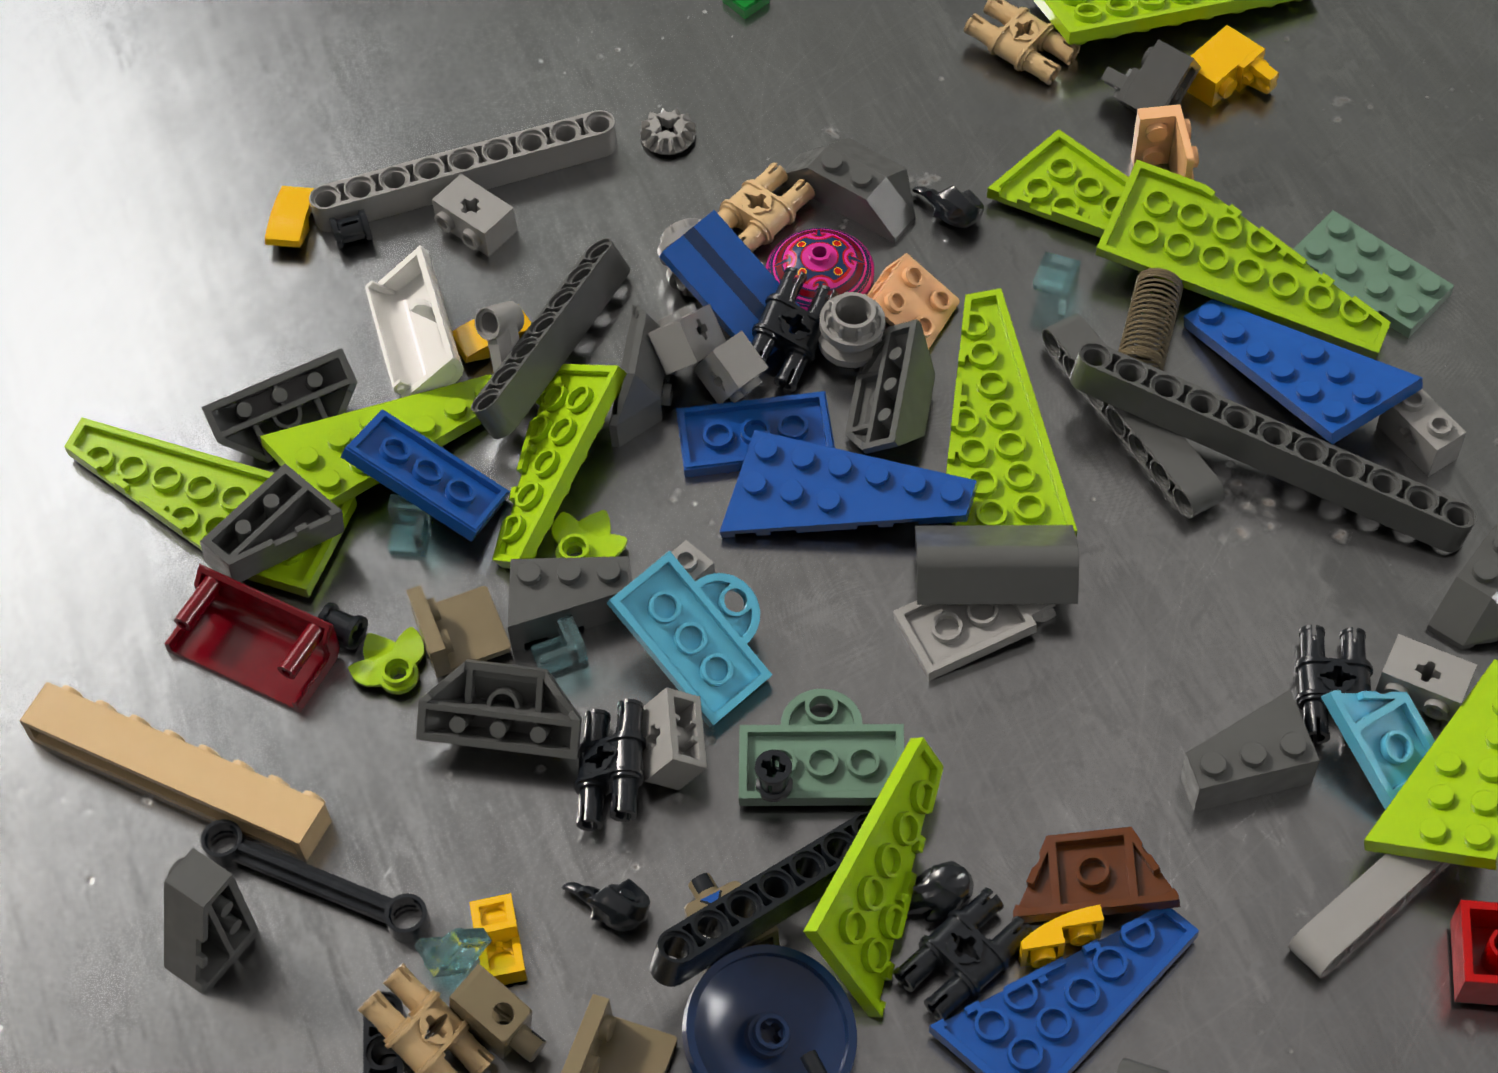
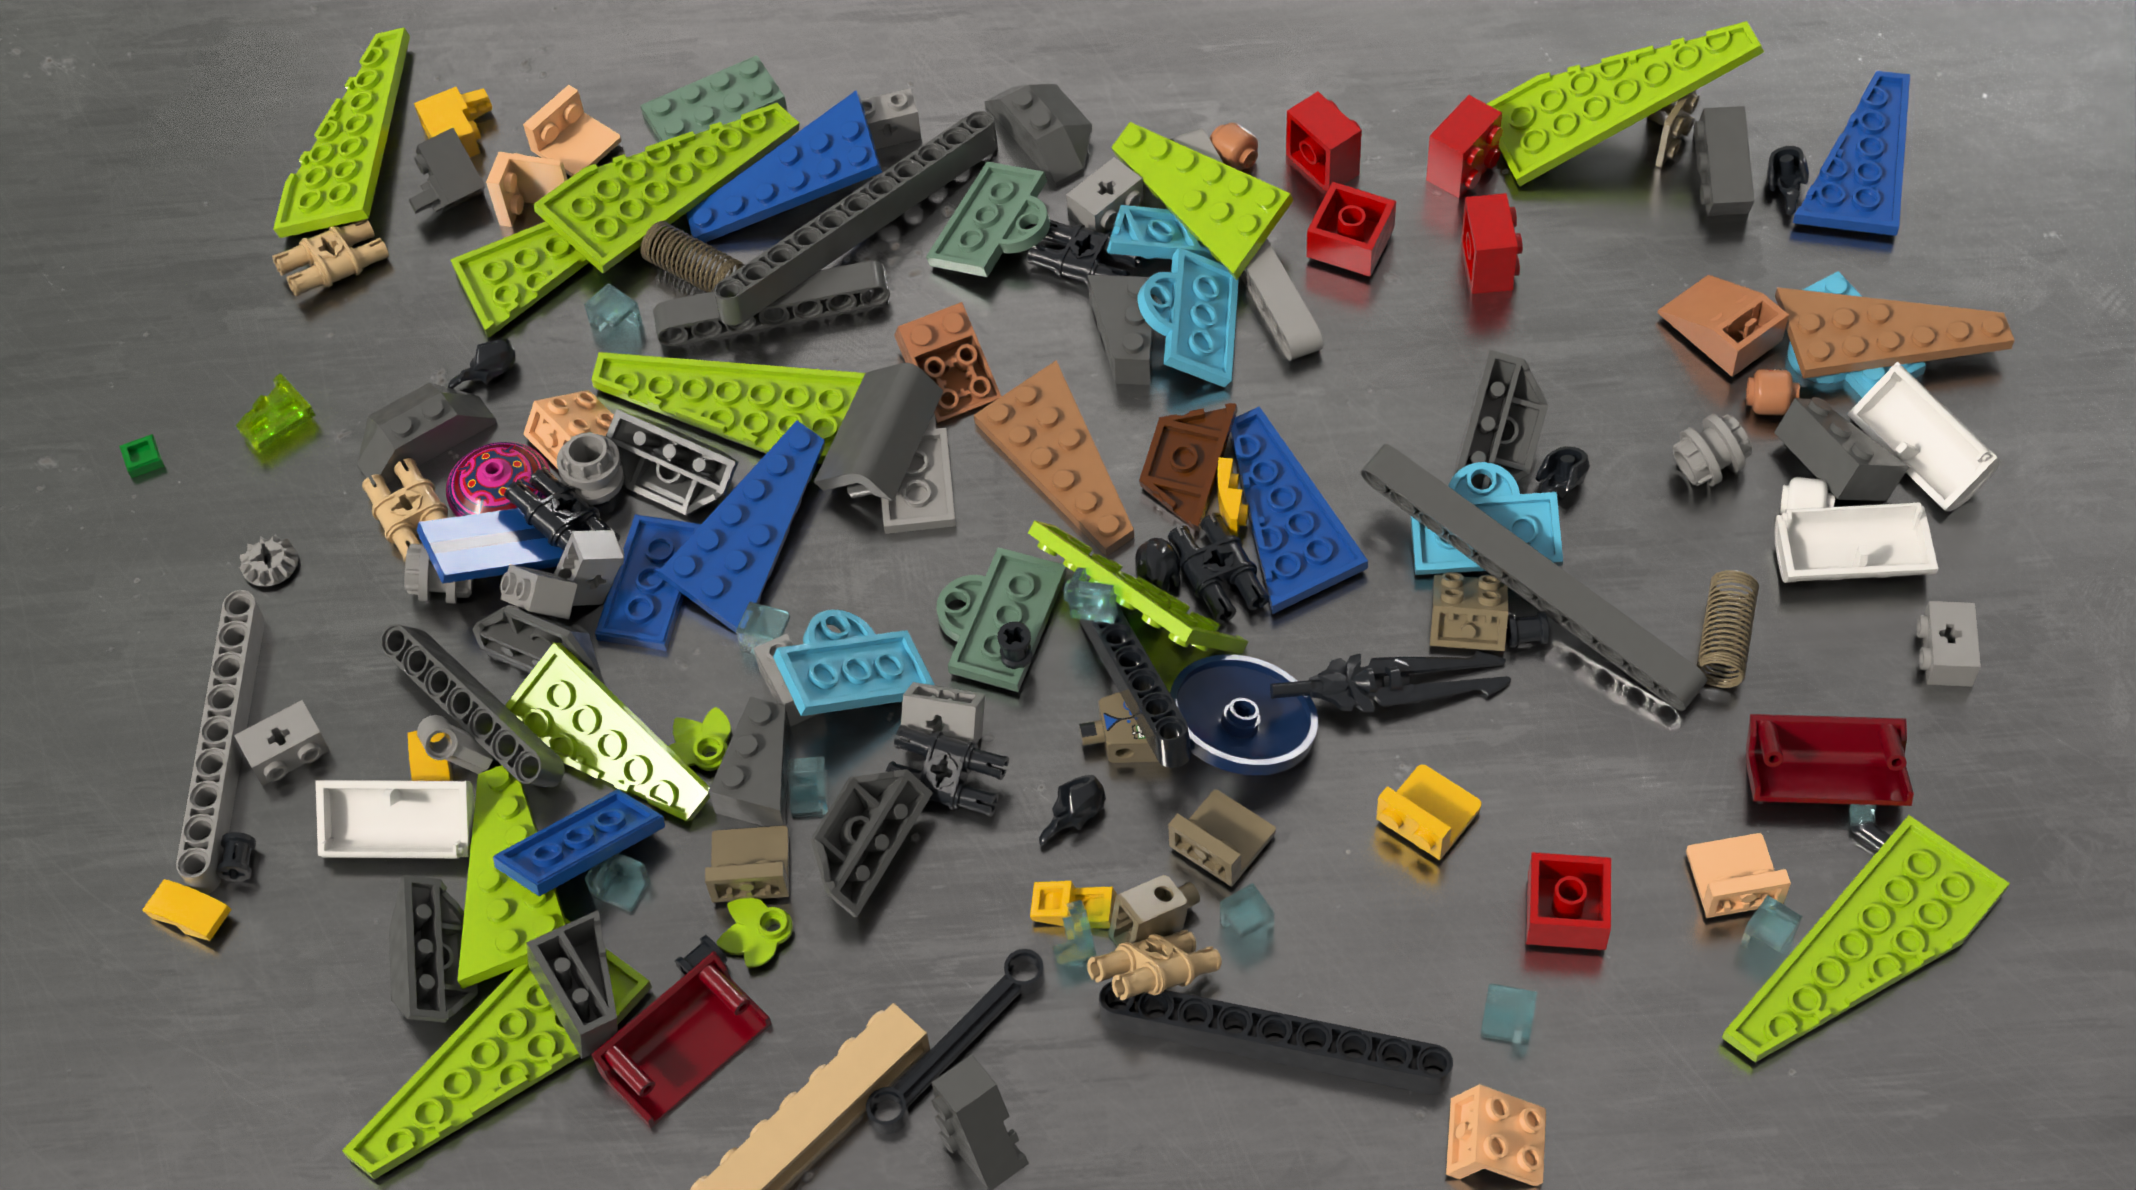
camera: 70 degrees left, 0 degrees up
none -> clear neon green wing [236,373,316,452]
none -> light nougat bracket [523,85,622,177]
none -> clear light blue panel [736,602,790,654]
none -> nougat slope [894,302,1001,423]
none -> sand green plate [926,162,1050,277]
none -> medium nougat wing [974,360,1134,557]
none -> clear light blue bracket [1064,567,1118,623]
none -> medium azure plate [1138,247,1239,387]

